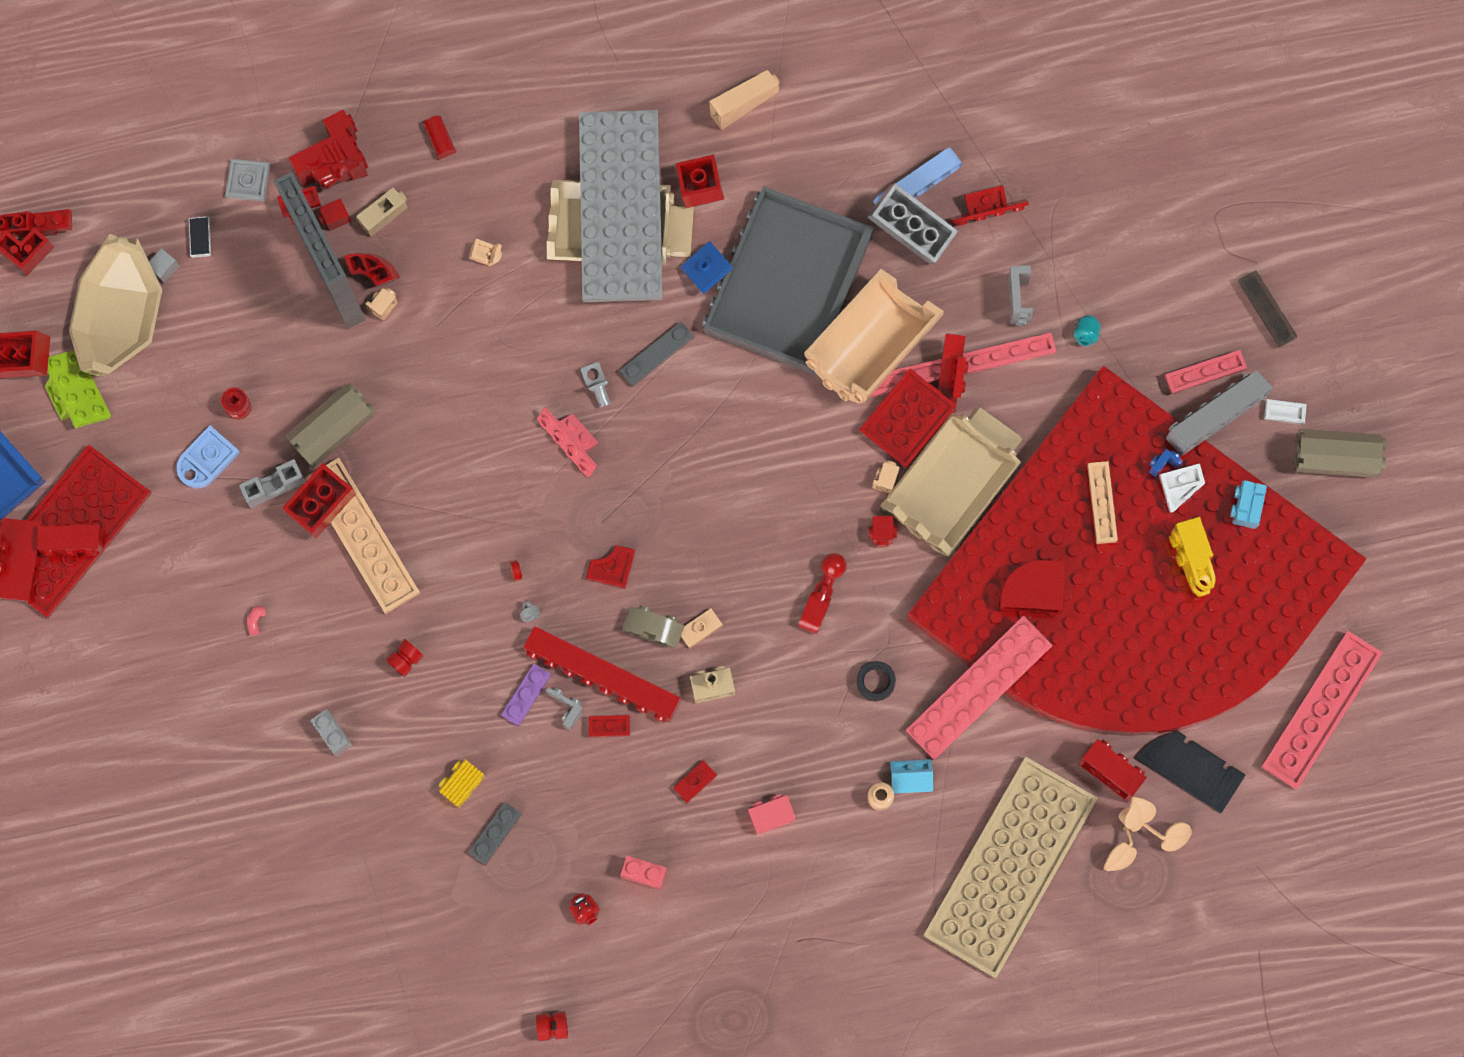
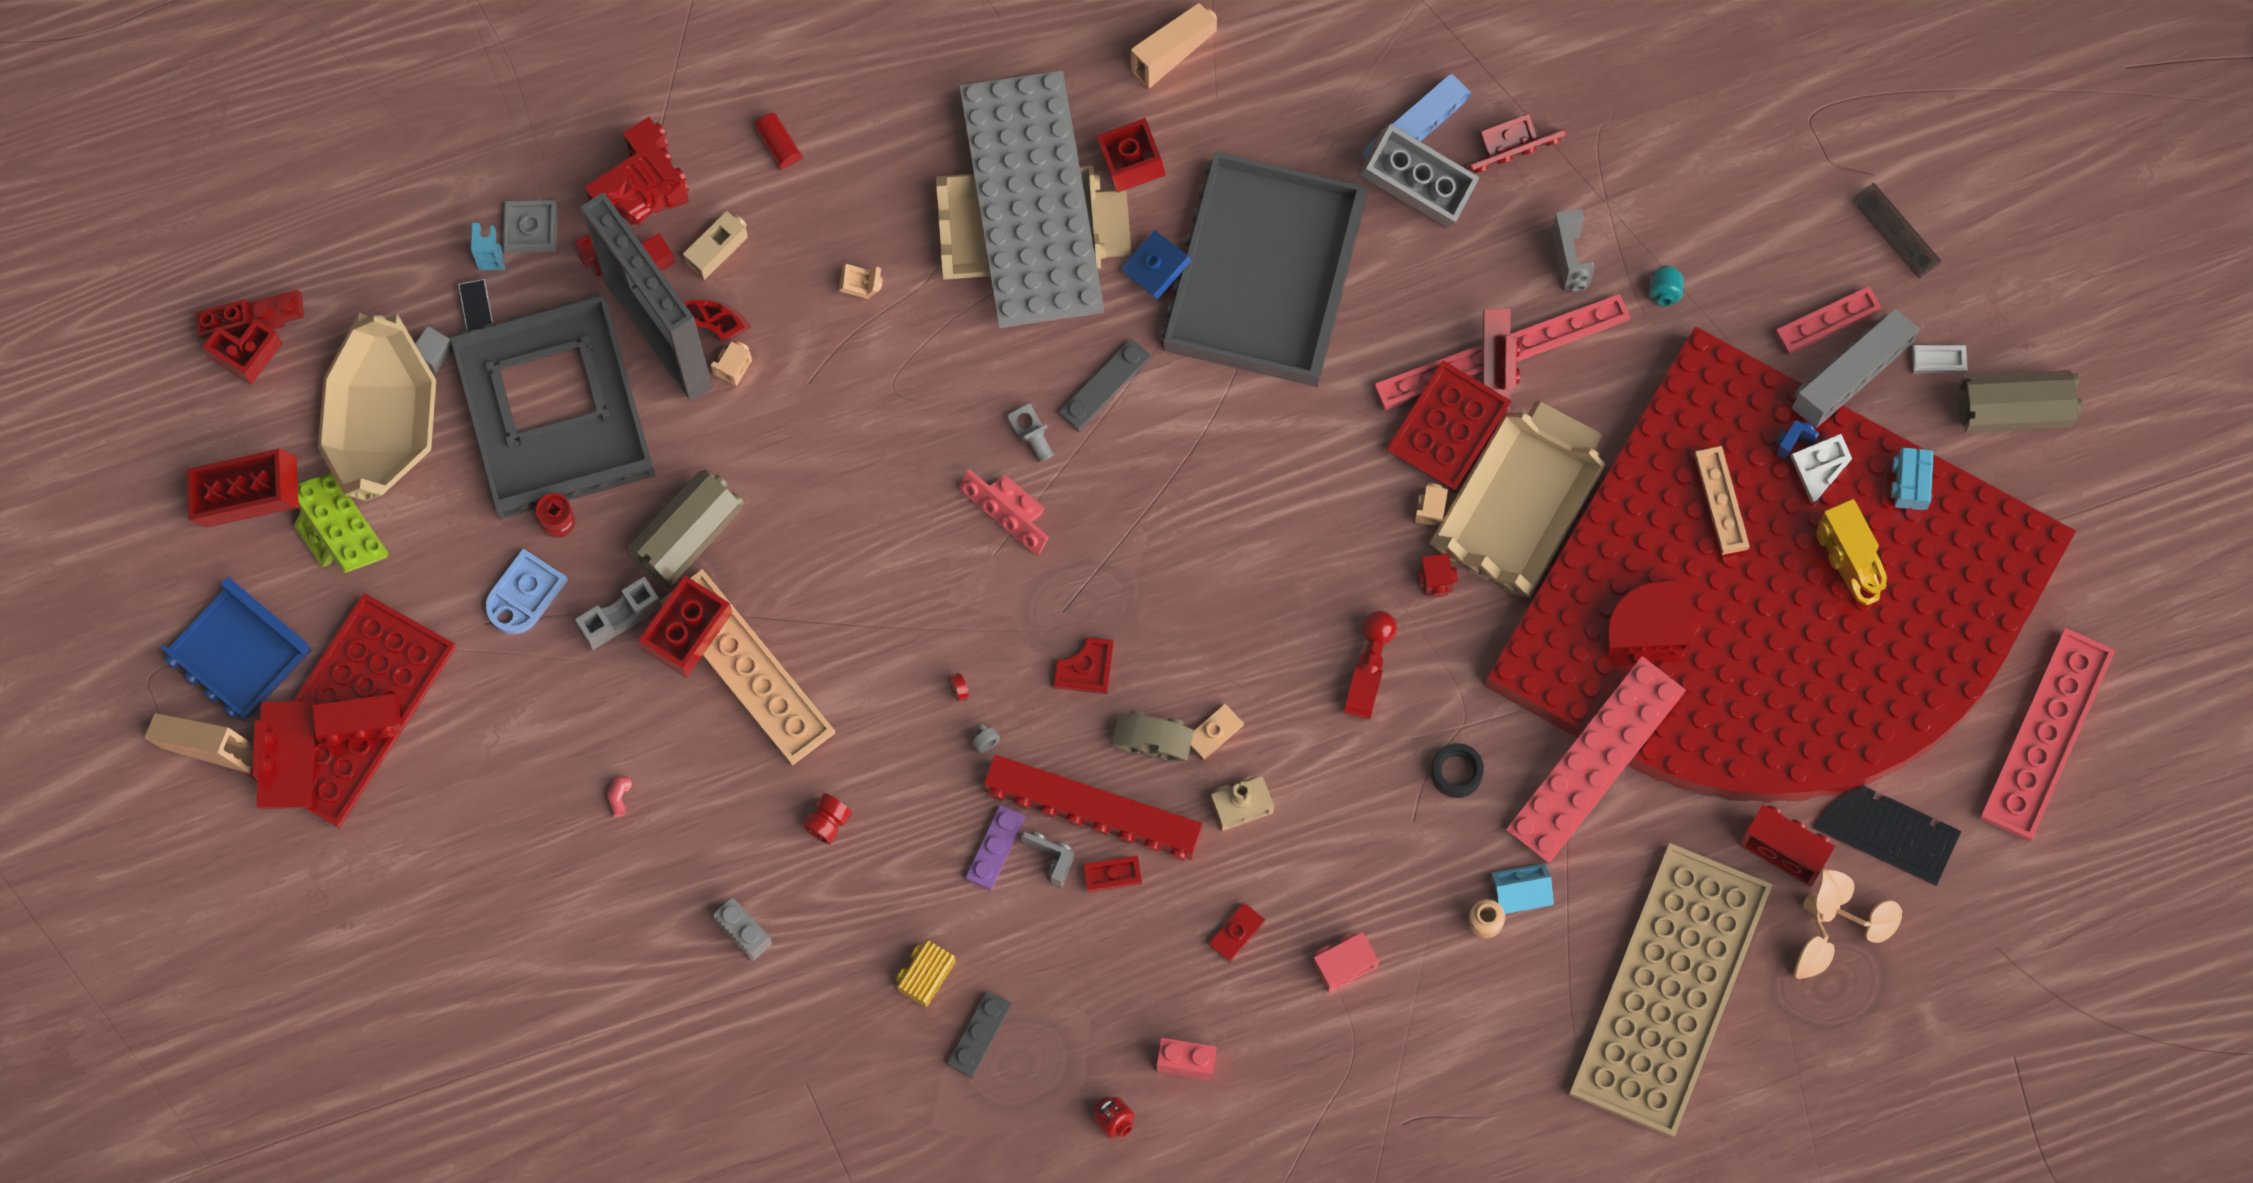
camera: 10 degrees left, 5 degrees down
light nougat cylinder [804,269,944,403] -> none
none -> dark grey panel [450,295,656,520]
none -> medium azure hinge [471,223,505,270]

